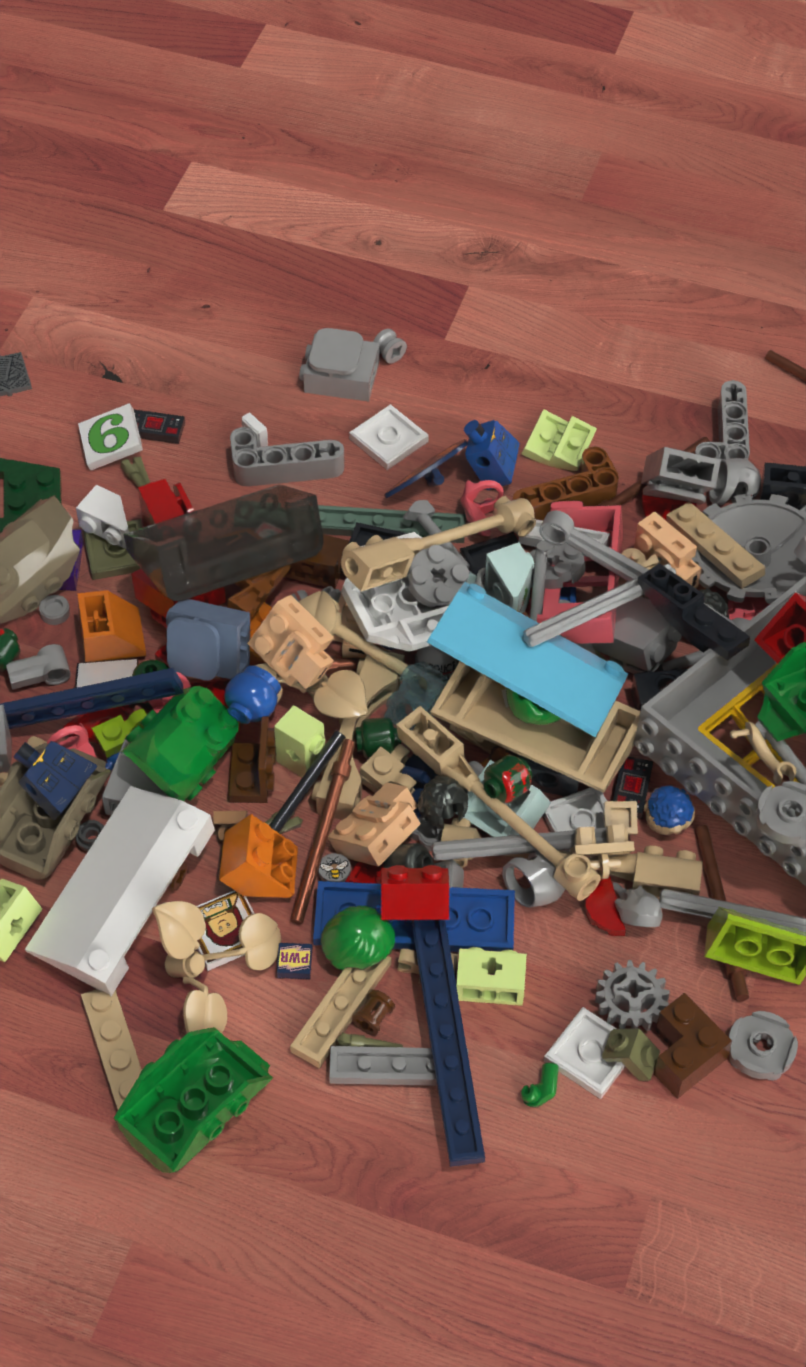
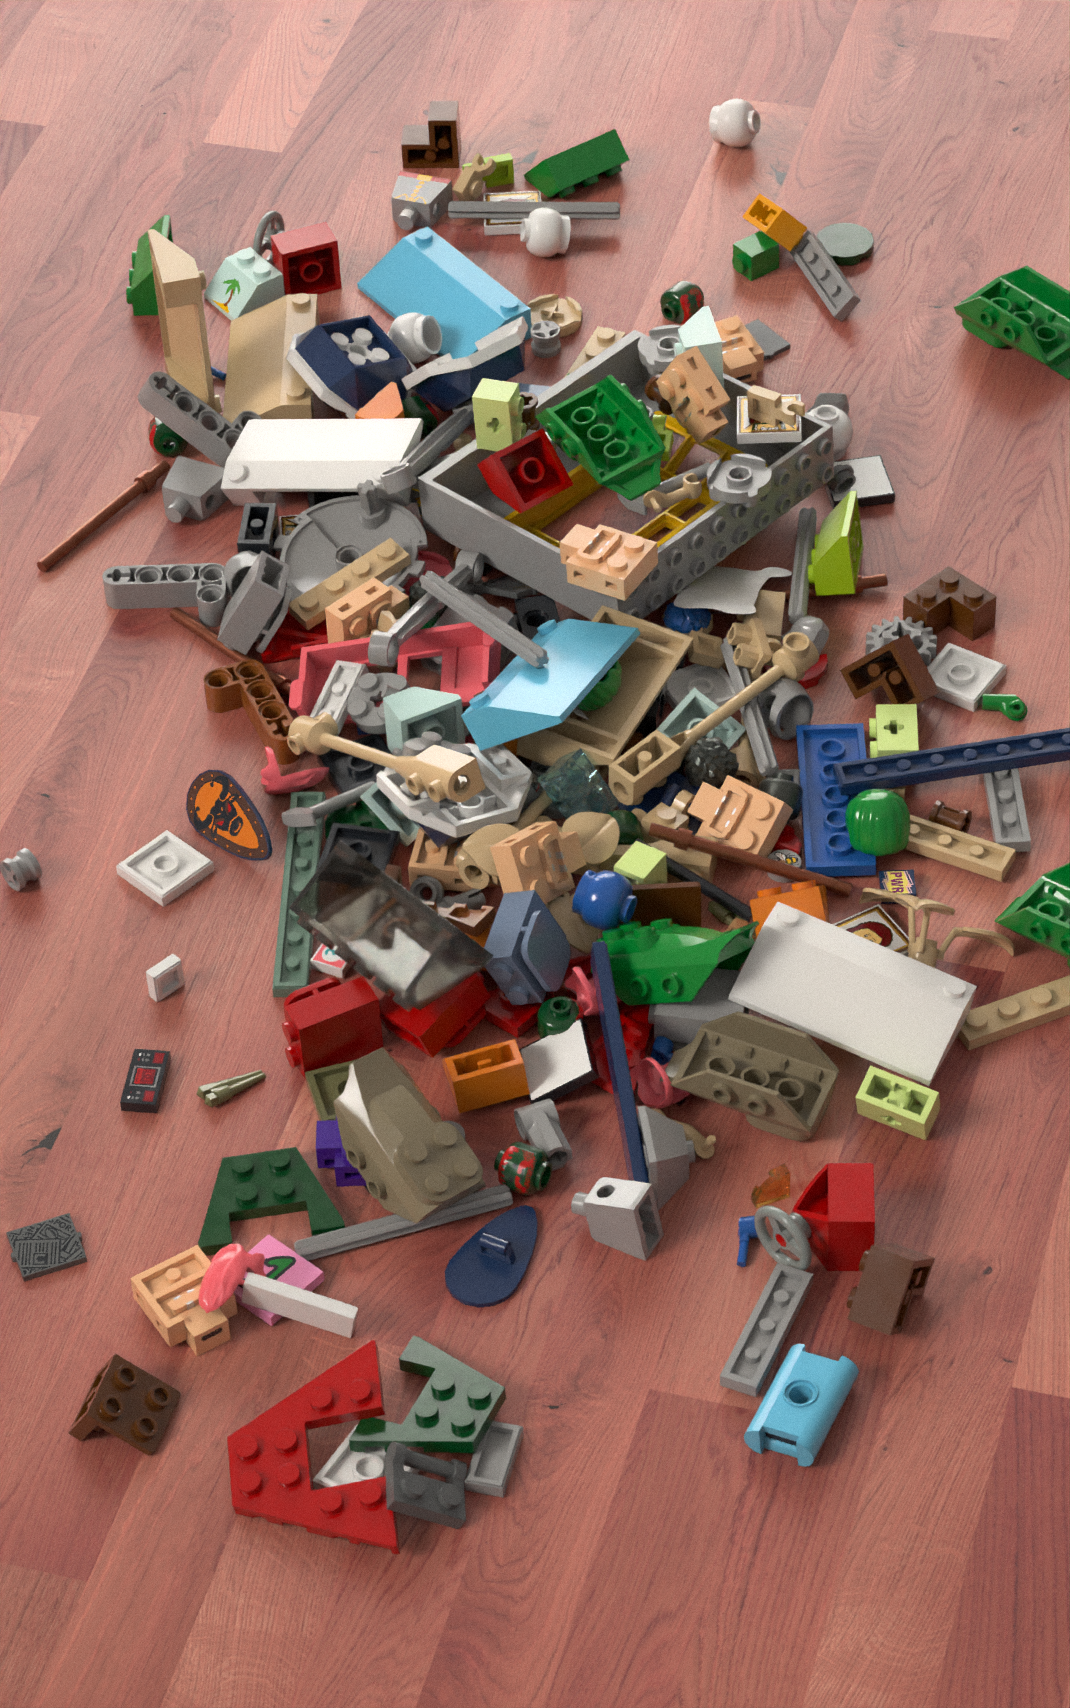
camera: 90 degrees left, 10 degrees down
dark blue torso [13,741,98,821] -> none
white slope [76,485,131,550] -> none
white tile [78,403,143,470] -> none
lime plate [92,709,147,758] -> none
light grey beam [230,427,345,487] -> none
light grey brick [299,328,379,402] -> none
olive piece [336,1033,403,1047] -> none
red slope [381,865,449,920] -> none
blue torso [464,420,520,490] -> none
dark green head [483,755,532,803] -> none
yellowish green slope [521,409,597,471] -> none
olive bracket [602,1028,660,1081] -> none
black slope [637,563,750,661] -> none
light grey plate [729,1011,798,1081] -> none
none -> light nougat piece [560,524,658,601]
none -> white sticker [674,567,792,614]
none -> reddish brown brick [840,634,940,705]

